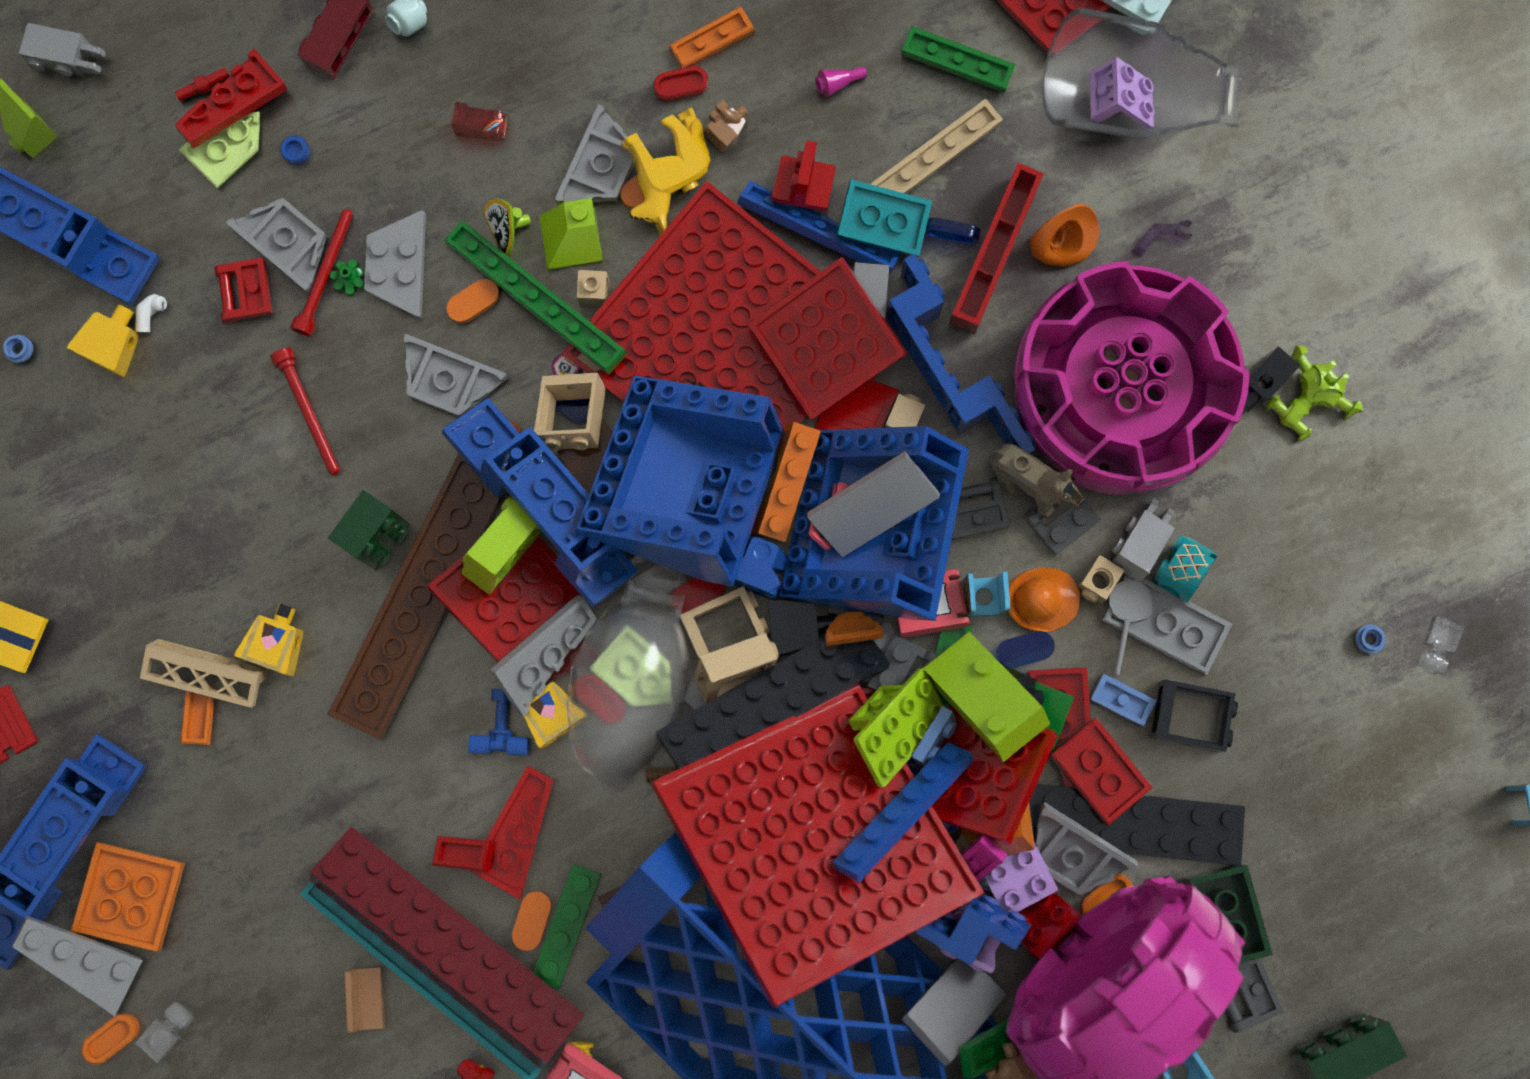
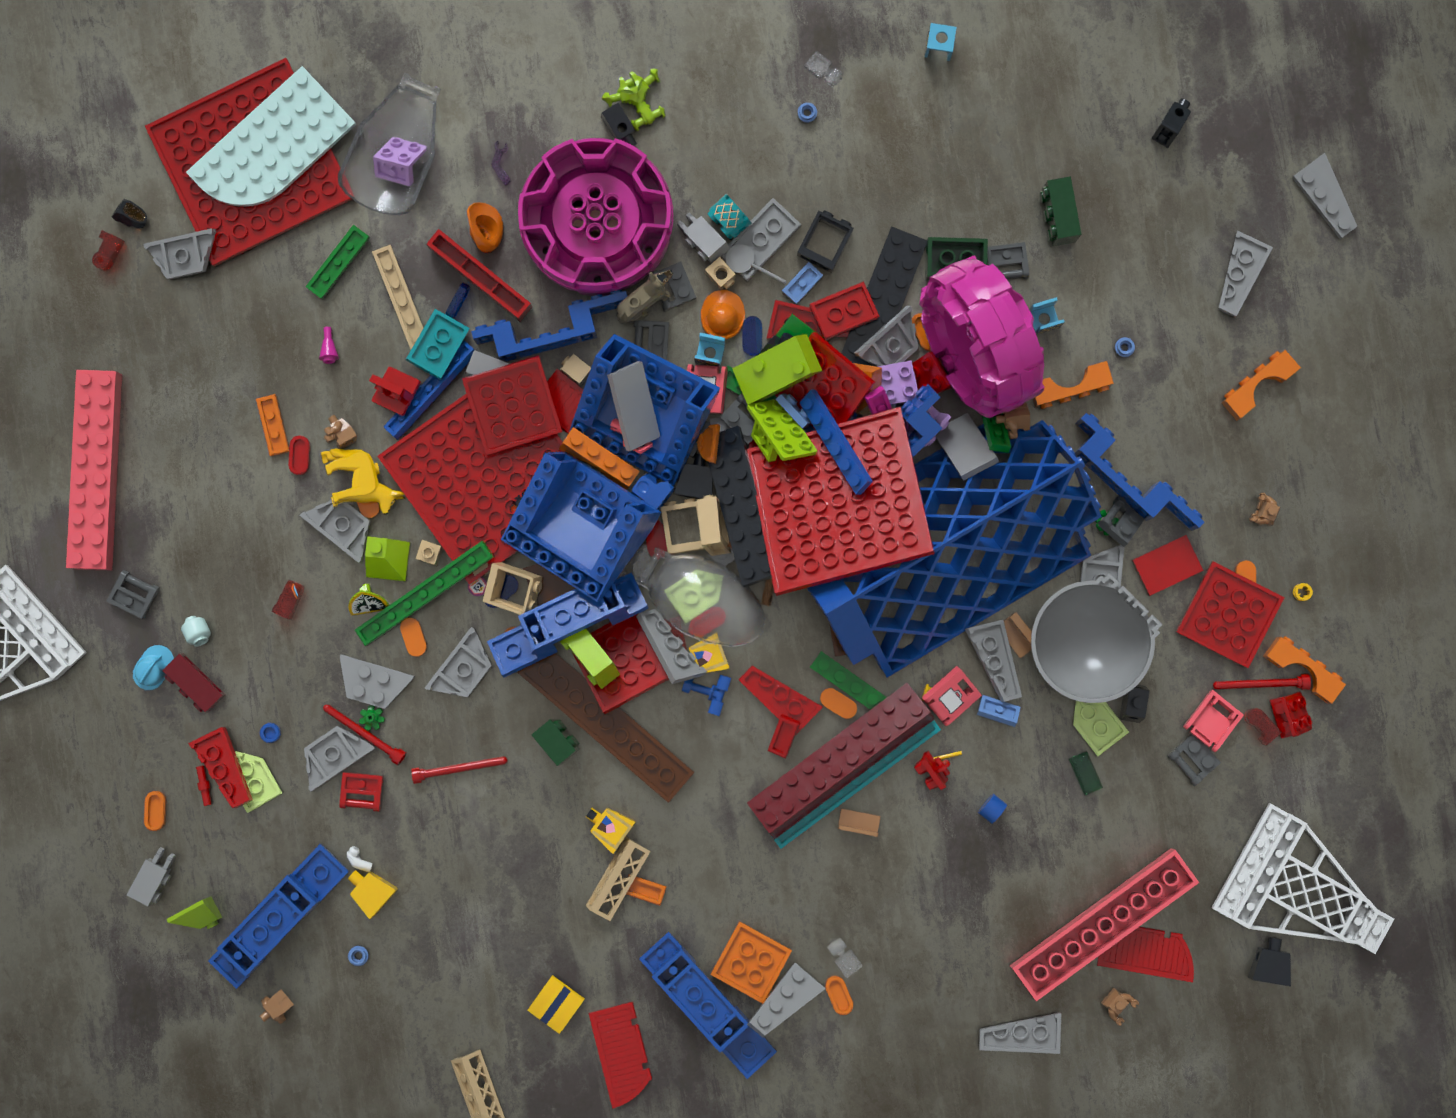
camera: 75 degrees left, 5 degrees up
none -> orange tile [144,791,166,831]

